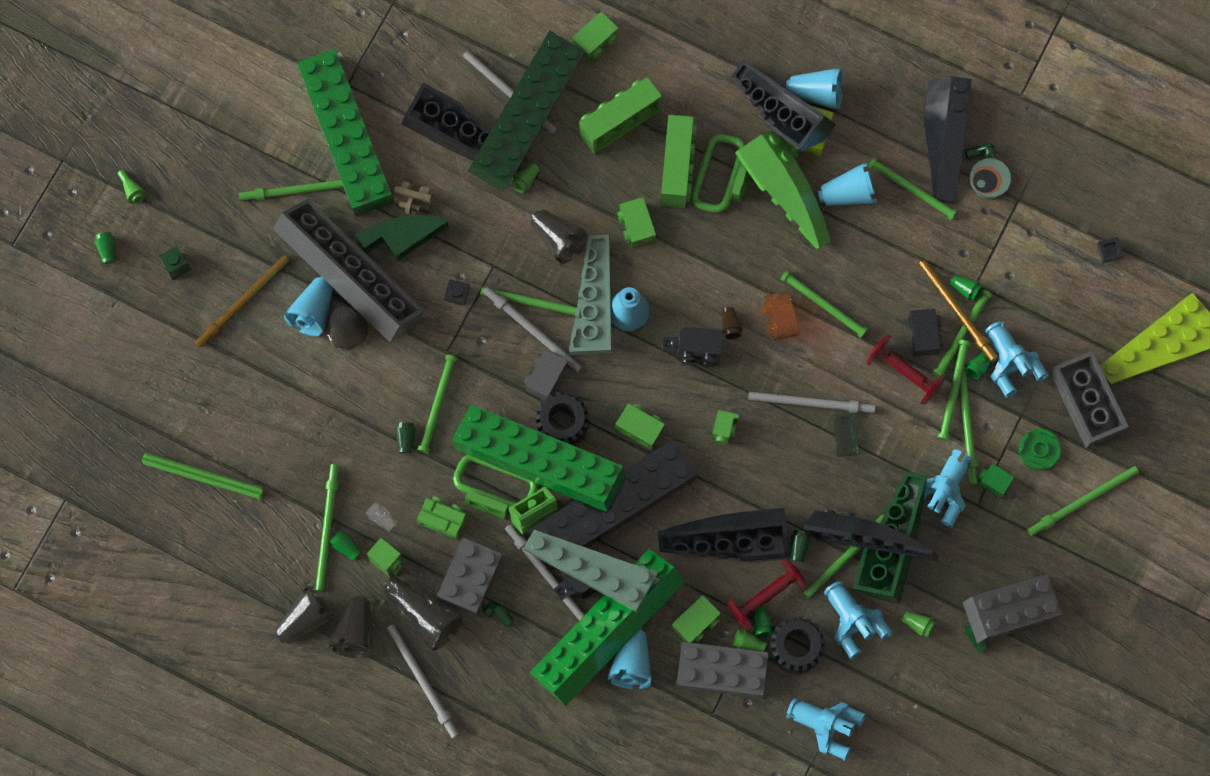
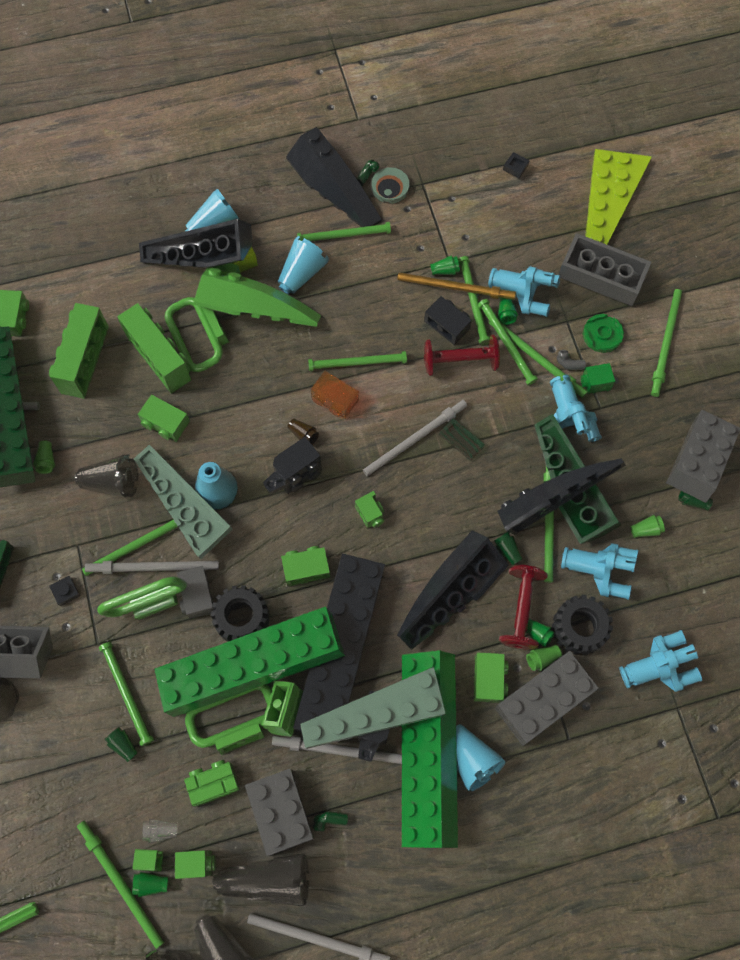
camera: 45 degrees left, 5 degrees down
none -> bright green bar [97,577,187,620]
none -> bright green piece [133,849,163,872]
none -> dark grey arm [557,350,586,370]

